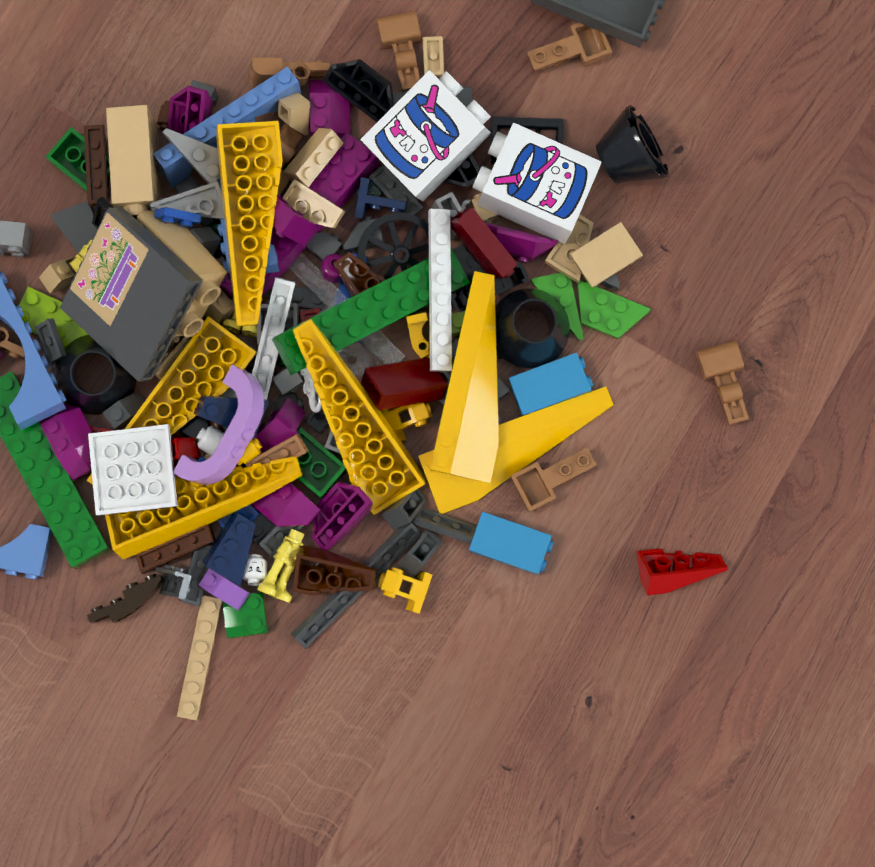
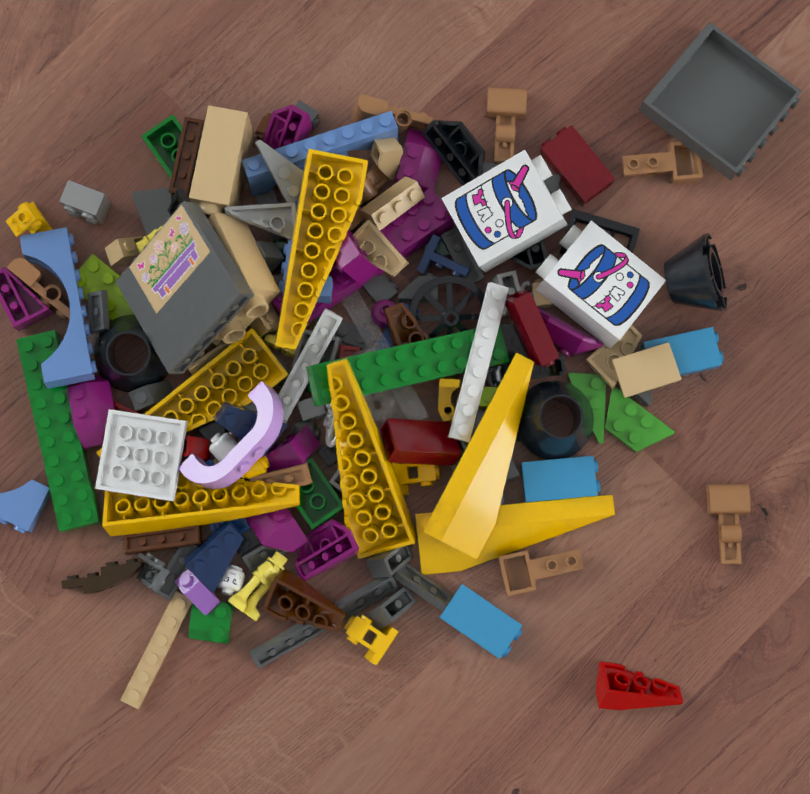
camera: 15 degrees right, 0 degrees up
blue plate [154,207,201,228] -> none
tan plate [423,36,444,77] -> none
none -> dark red brick [540,125,615,207]
none -> dark azure brick [641,327,724,376]

